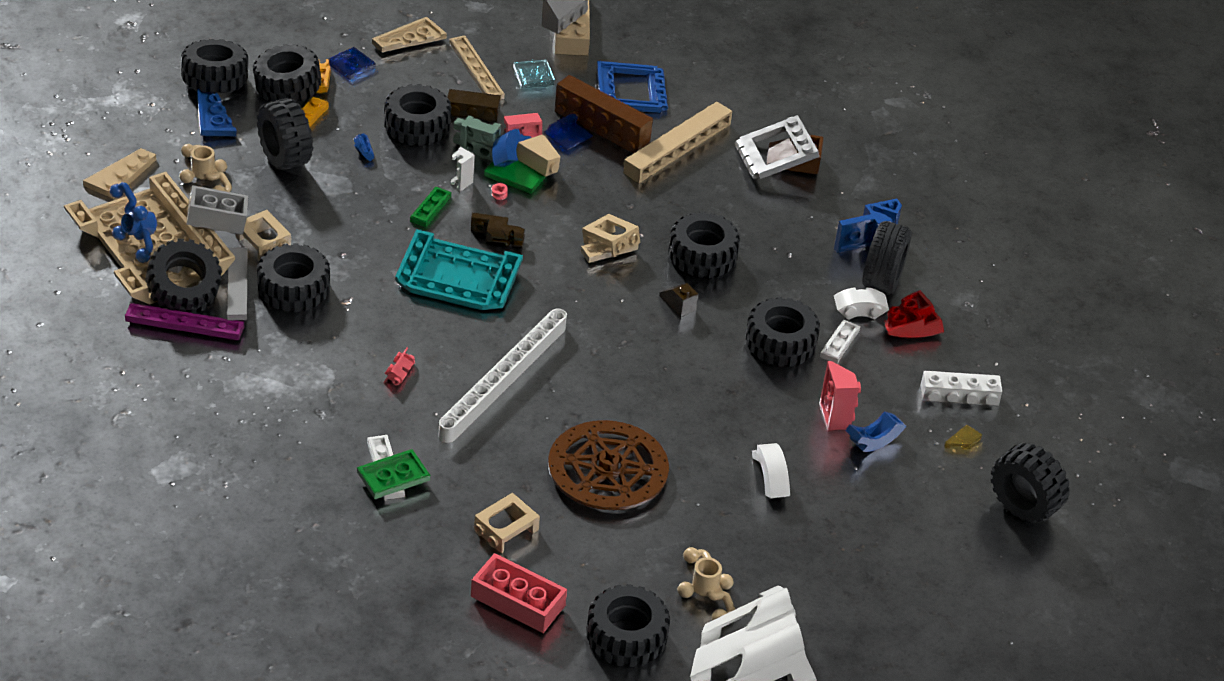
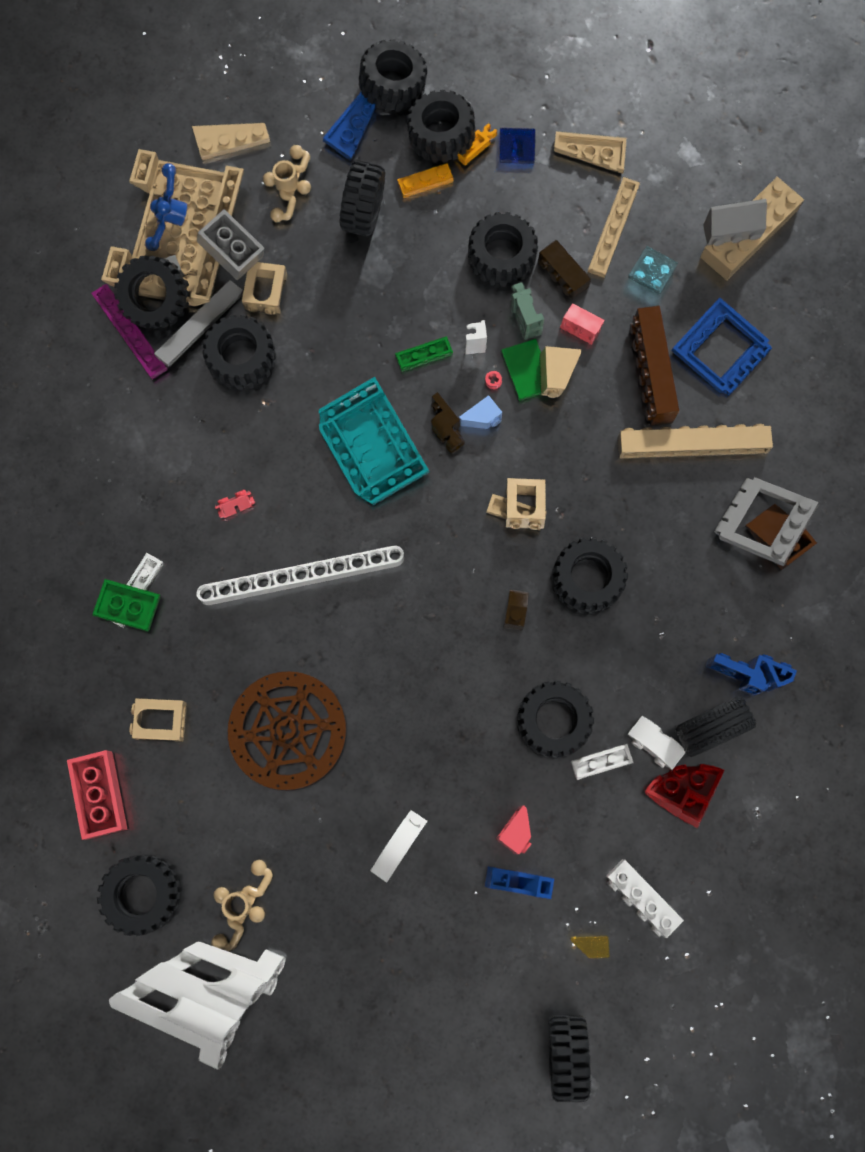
camera: 50 degrees right, 35 degrees up
blue plate [354,133,375,161] -> none
blue arch [492,129,531,167] -> none
clear blue hinge [543,114,593,150] -> none
none -> light blue slope [459,395,502,429]

